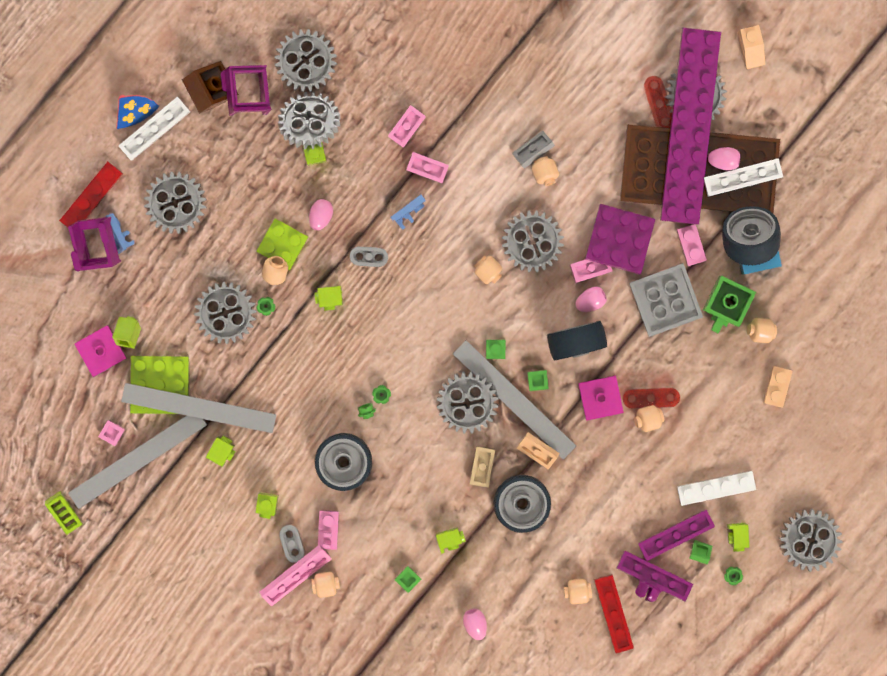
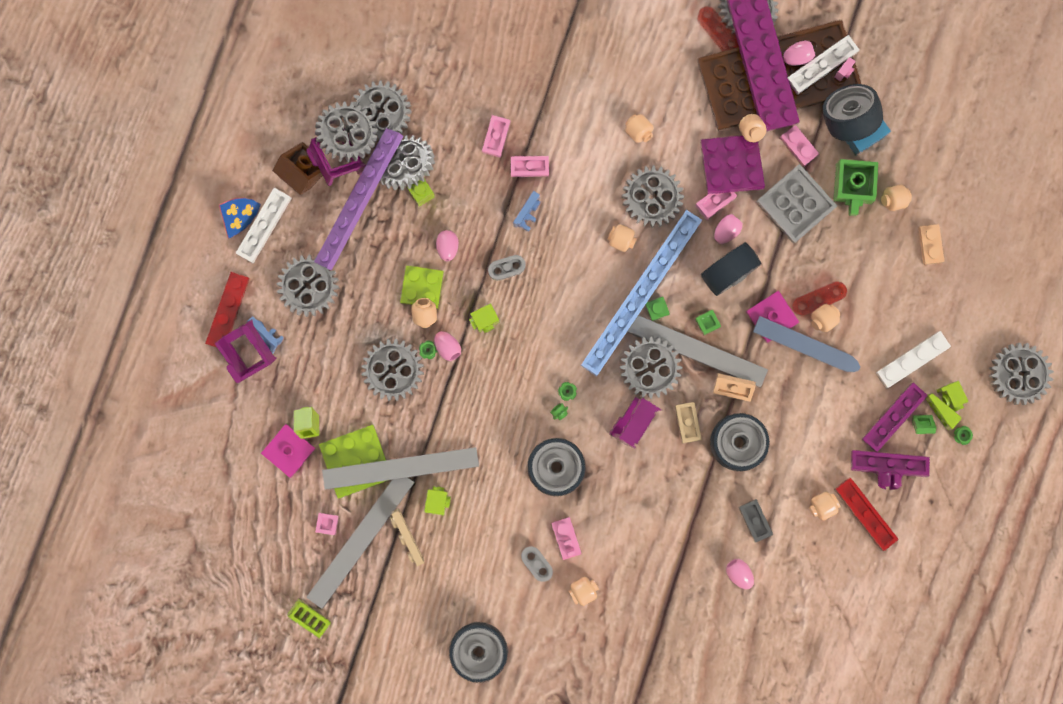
camera: 20 degrees left, 5 degrees down
lime brick [255,492,279,519] -> none
bright pink plate [259,545,331,606] -> none
bright green plate [395,566,422,593] -> none
lime brick [436,527,466,554] -> none
light grey plate [512,131,555,169] -> none
none -> medium lavender plate [314,128,403,271]
none -> light grey gear [315,102,378,162]
none -> tan plate [390,508,424,566]
none -> bright pink animal [434,331,461,361]
none -> light grey wheel [449,622,508,683]
none -> light blue plate [581,210,702,376]
none -> magenta piece [609,397,661,448]
none -> dark grey plate [738,499,773,543]
none -> light nougat head [739,114,767,142]
none -> sand blue piece [753,316,860,372]
none -> bright pink plate [835,57,856,81]
none -> lime slope [925,393,962,430]

